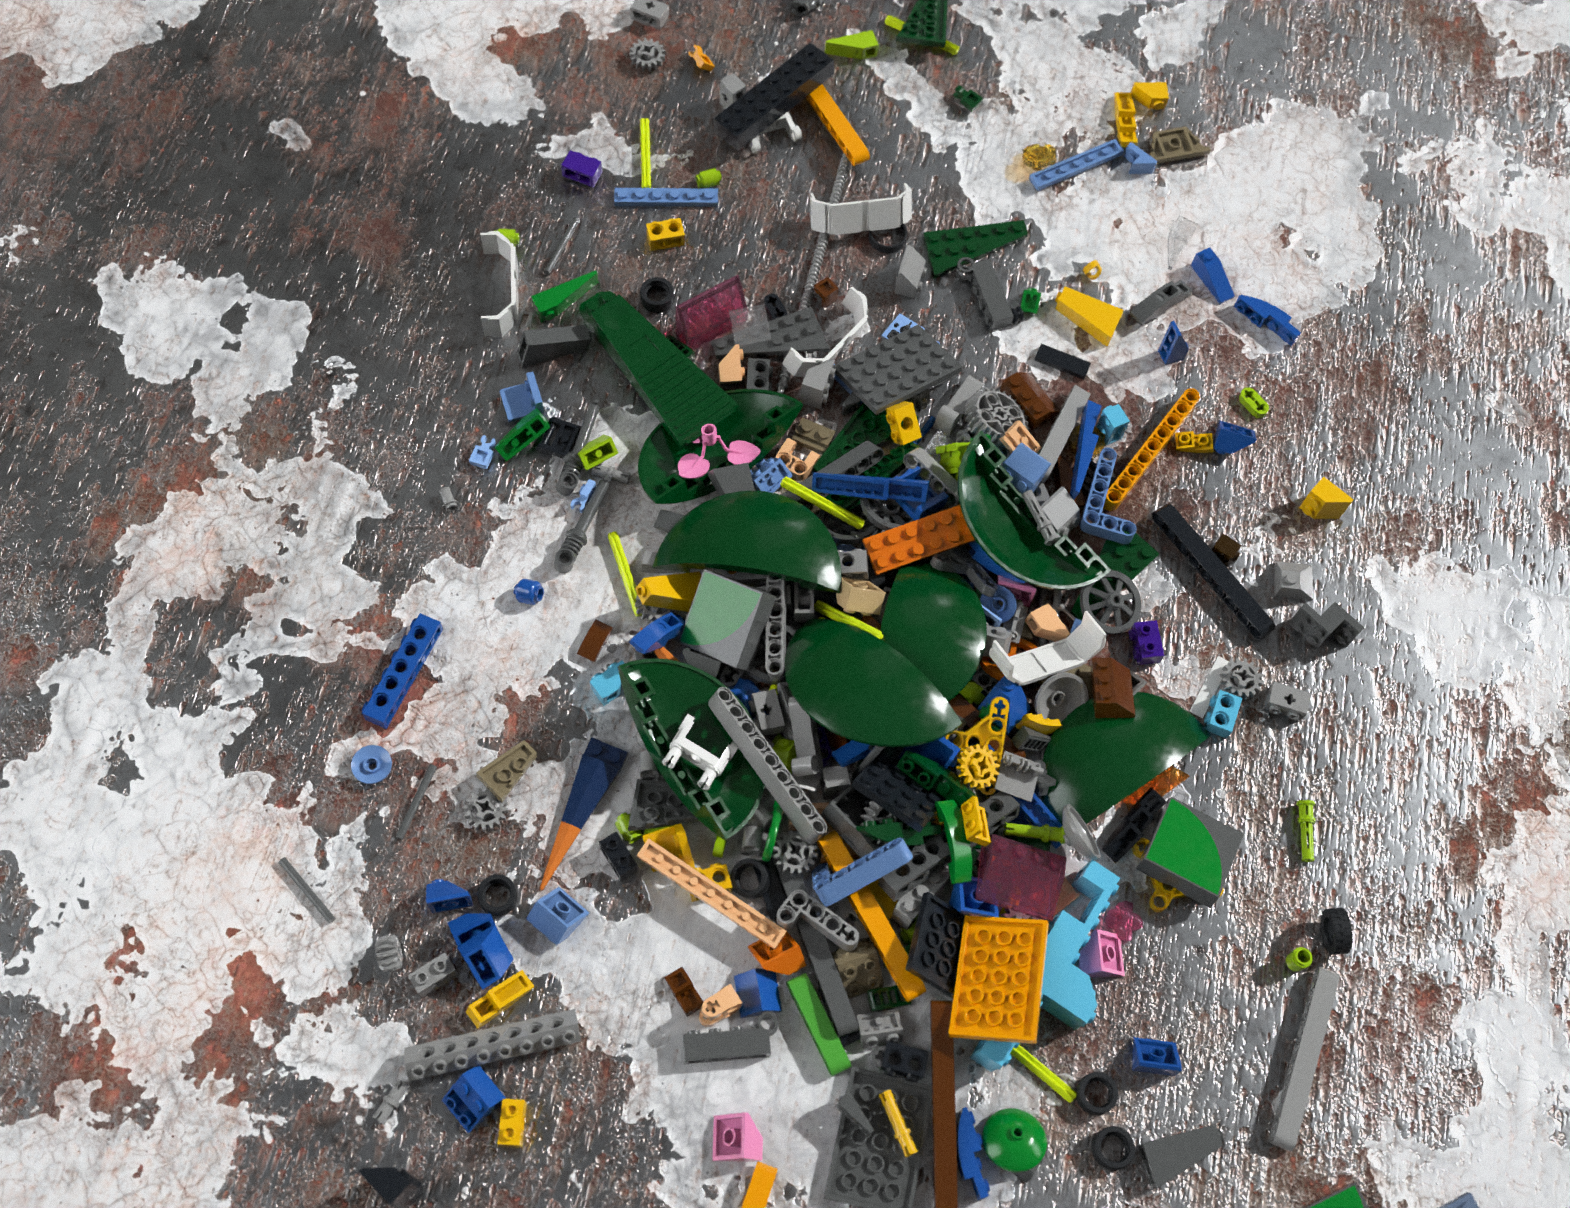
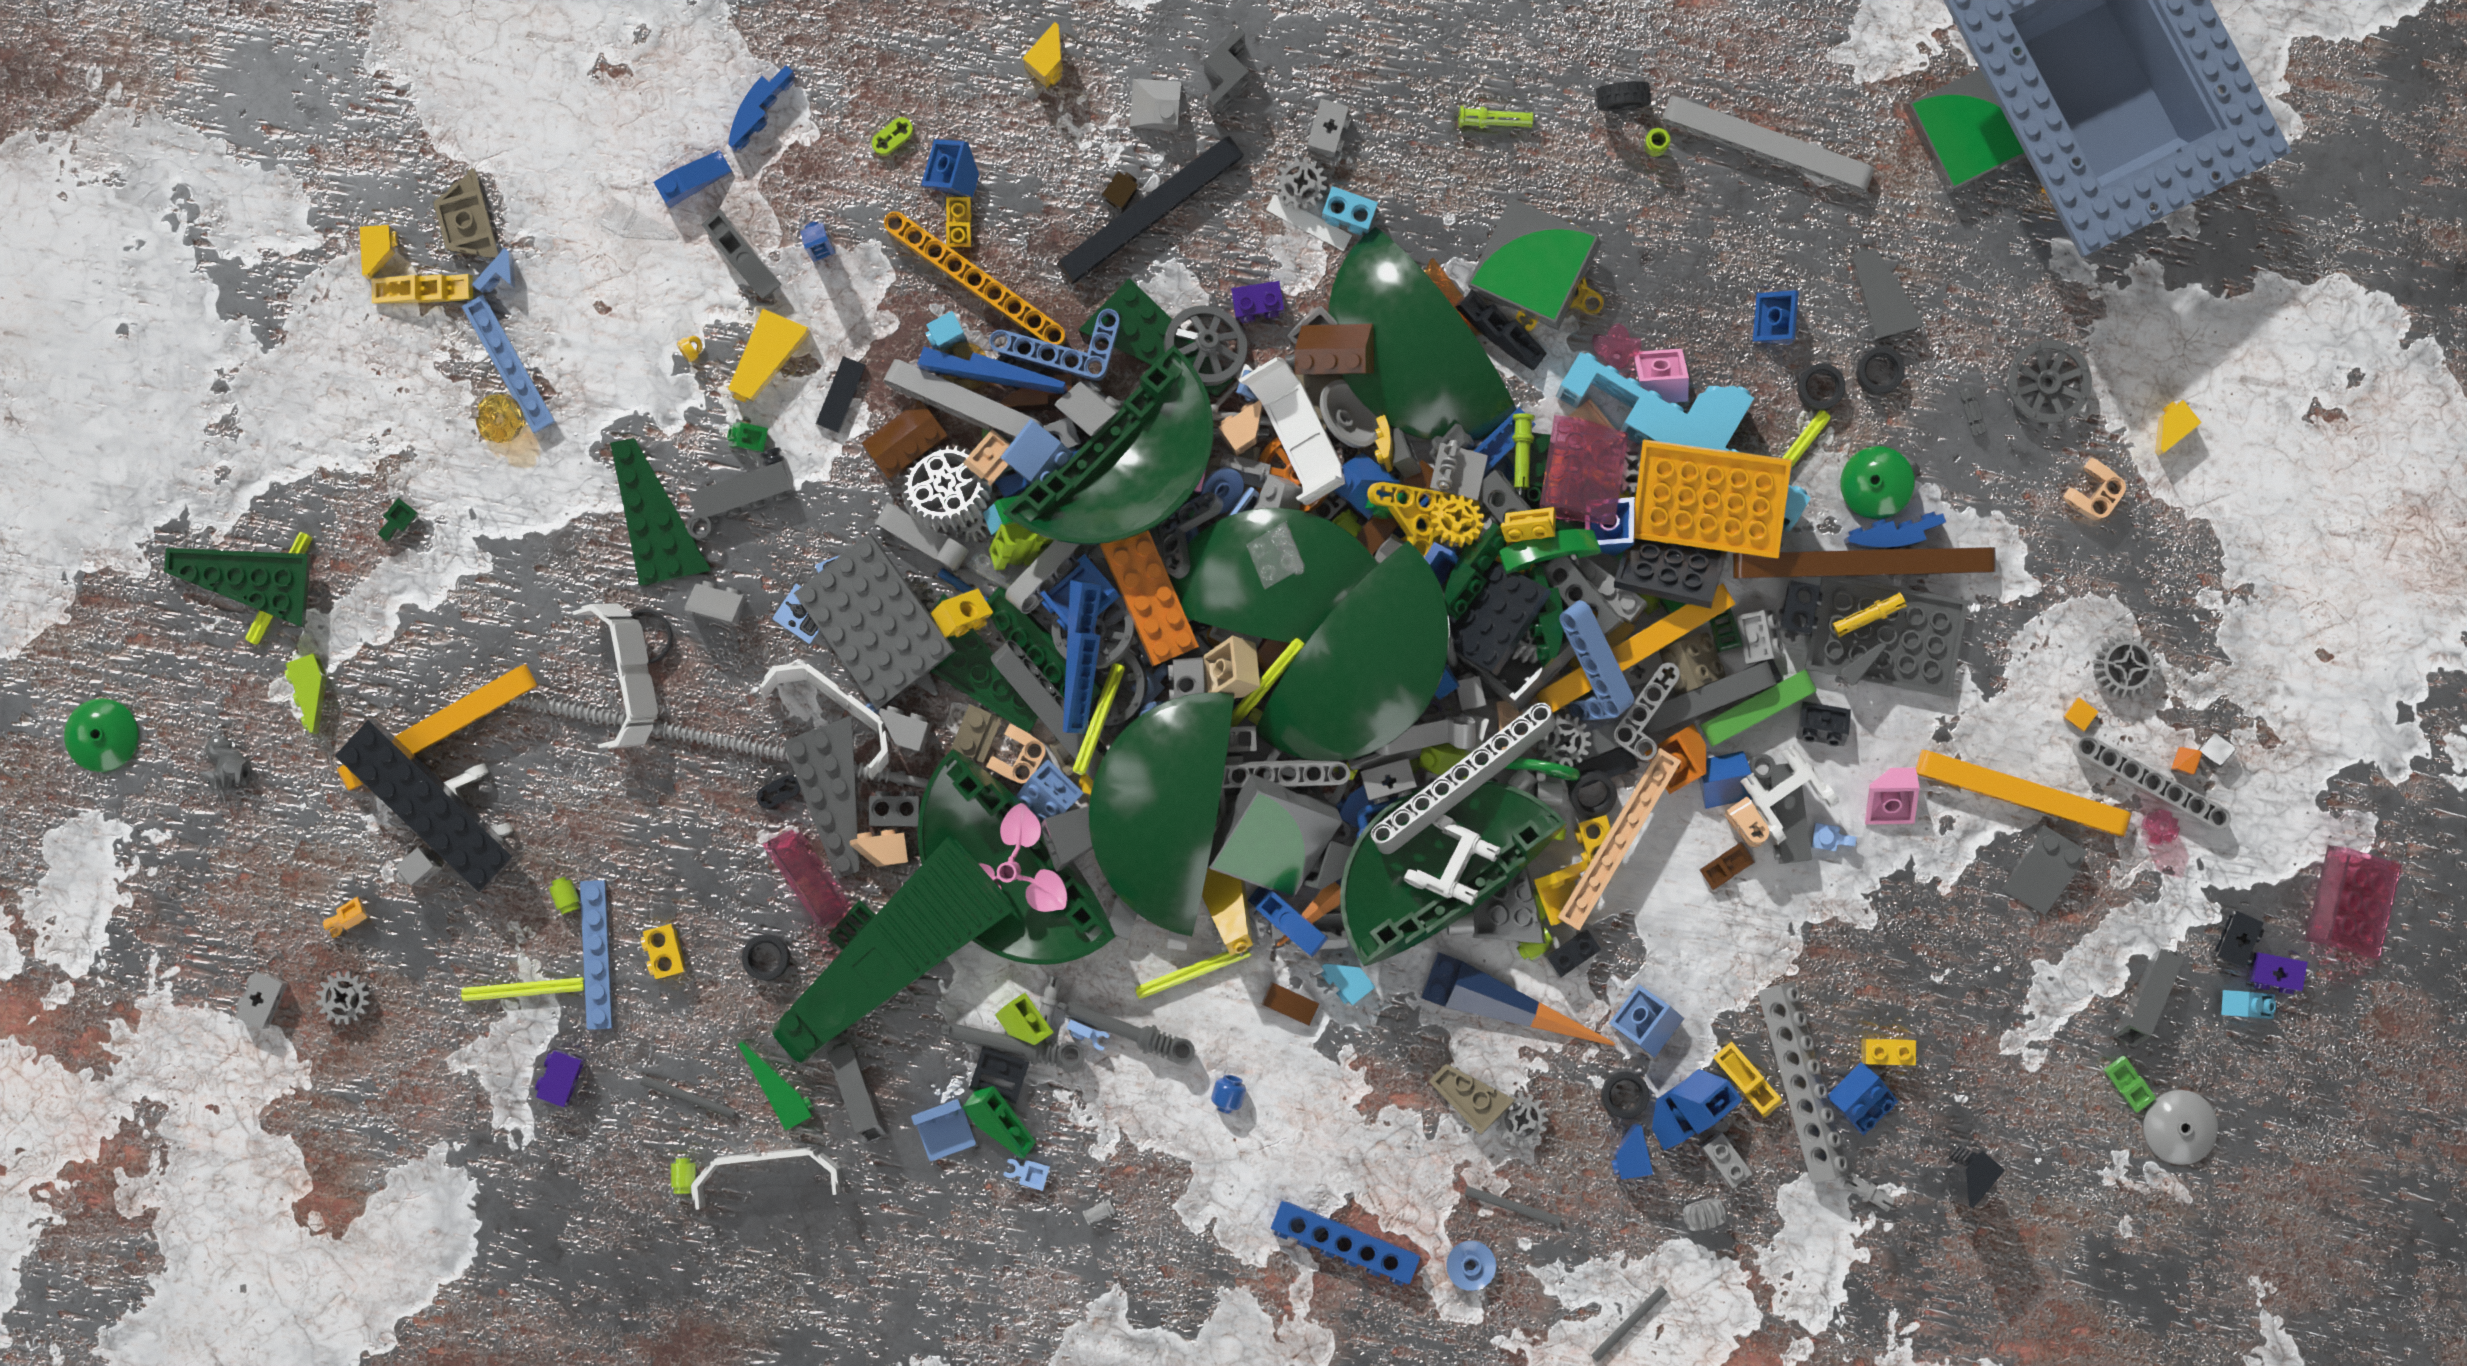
camera: 85 degrees left, 20 degrees up
clear tile [729,304,772,347] -> none
reddish brown panel [813,276,839,309] -> none
light grey pin [1022,490,1061,546] -> none
light grey dish [1062,804,1101,860] -> none
none -> clear hinge [1246,522,1305,589]
none -> white connector [1740,745,1839,844]
none -> black bracket [1796,701,1851,747]
none -> light blue plate [1811,823,1857,852]

